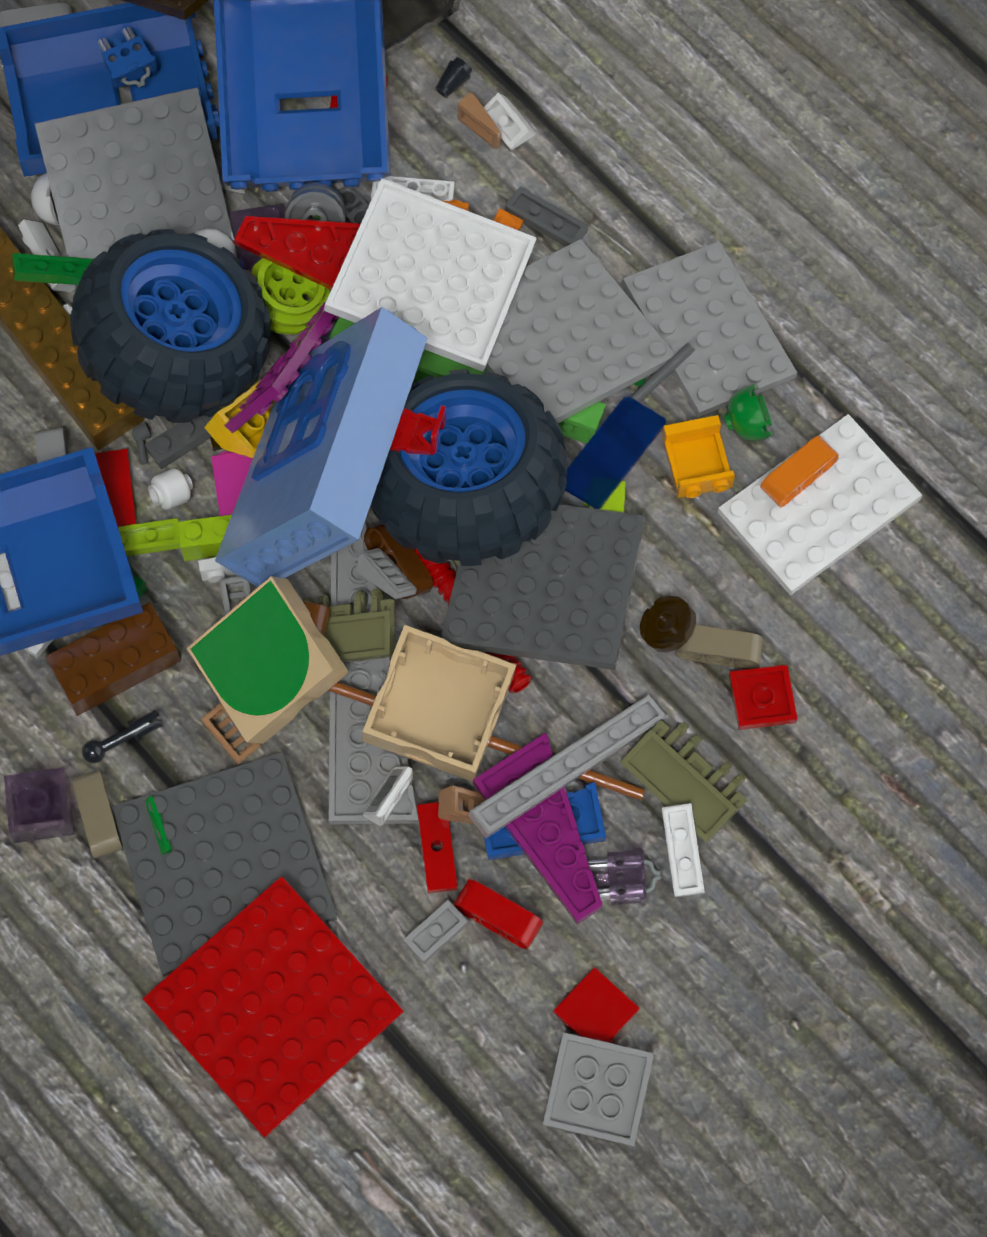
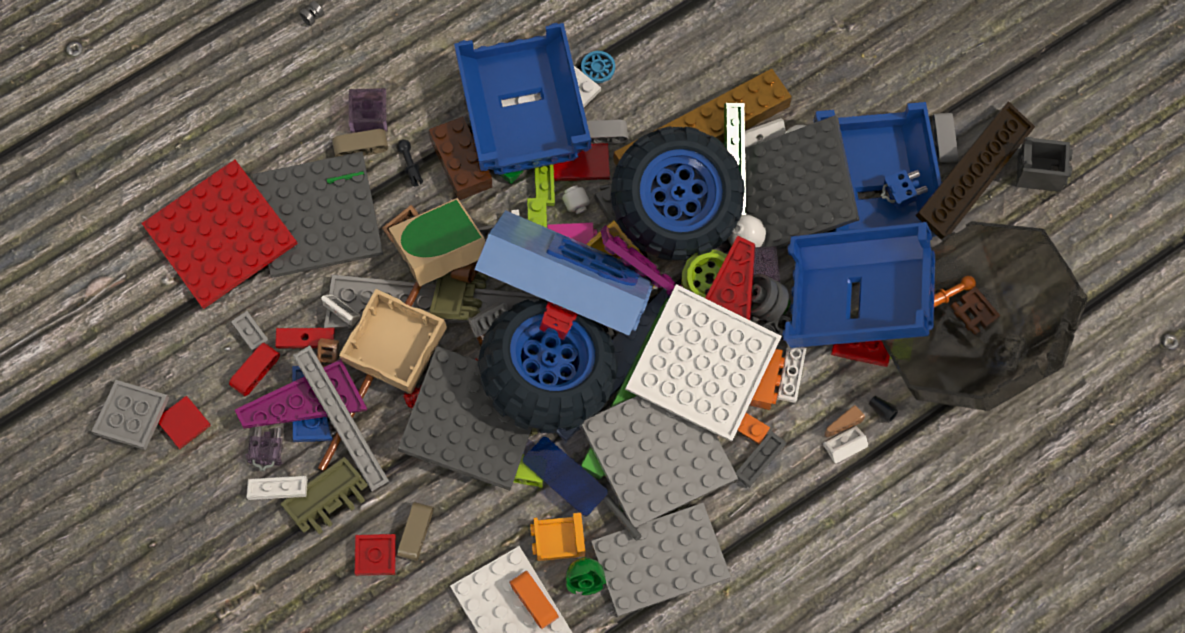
camera: 95 degrees right, 0 degrees up
dark brown tile [640,595,696,653] -> none

